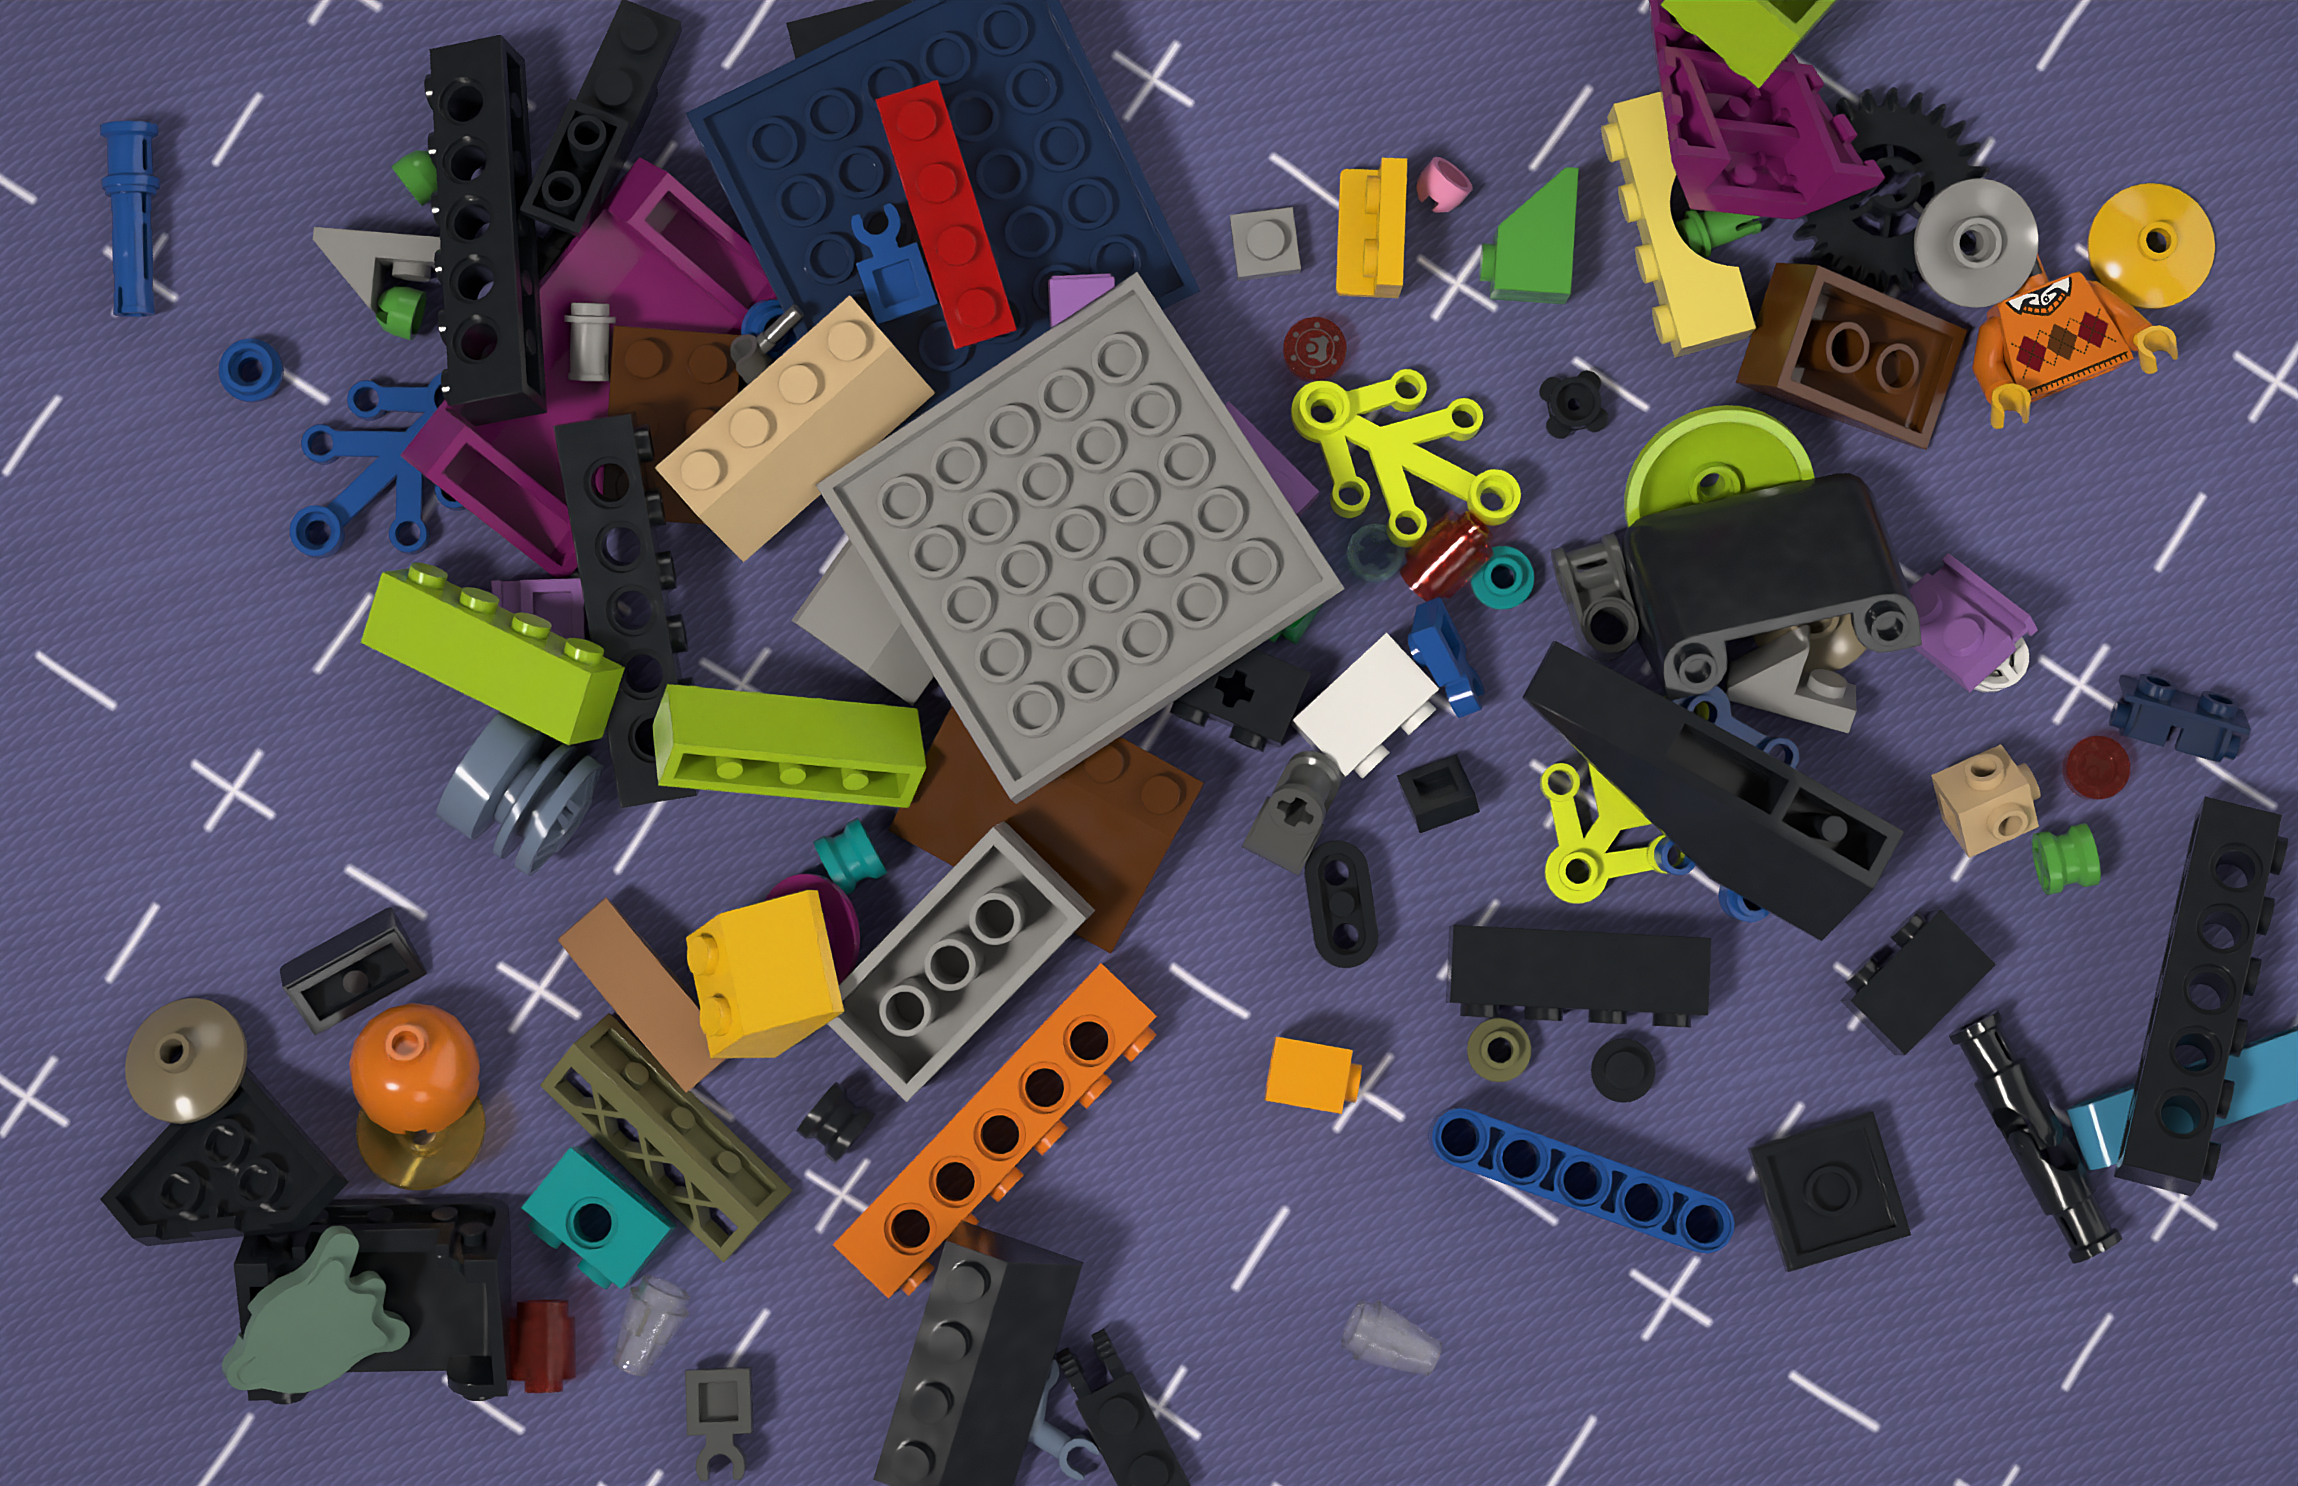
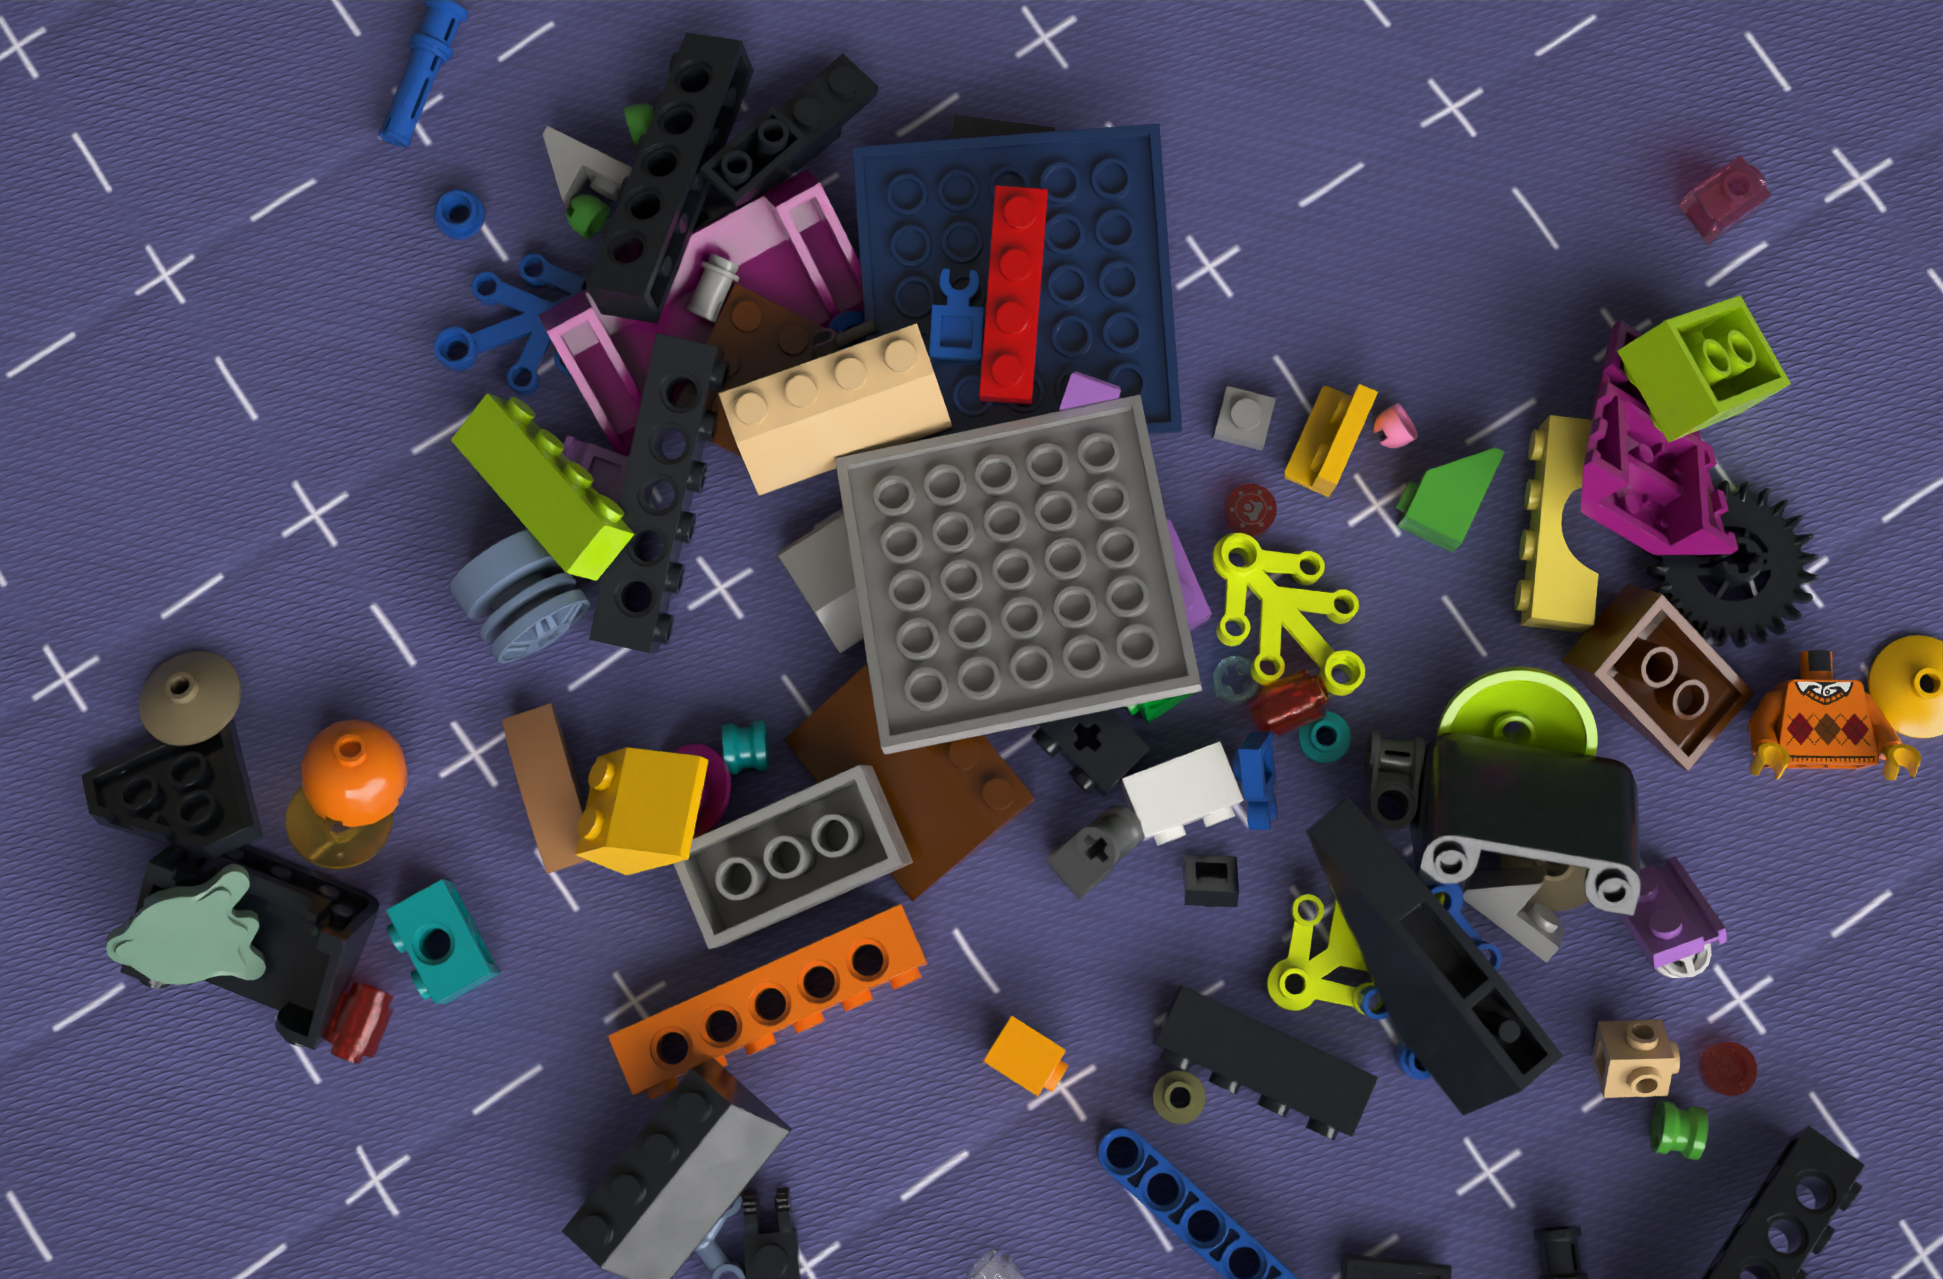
camera: 25 degrees right, 5 degrees down
black slope [280,907,427,1035] -> none
olive fence [540,1013,793,1263] -> none
clear cone [612,1275,690,1377] -> none
lime brick [652,684,926,808] -> none
dark grey plate [685,1367,754,1481] -> none
black wheel [796,1082,876,1164] -> none
black plate [1304,840,1378,968] -> none
black plate [1539,370,1608,439] -> none
black plate [1590,1038,1655,1103] -> none
bright green pin [1675,209,1762,259] -> none
black brick [1840,910,1996,1056] -> none
light grey dish [1914,179,2039,308] -> none
dark blue hinge [2109,674,2251,763] -> none

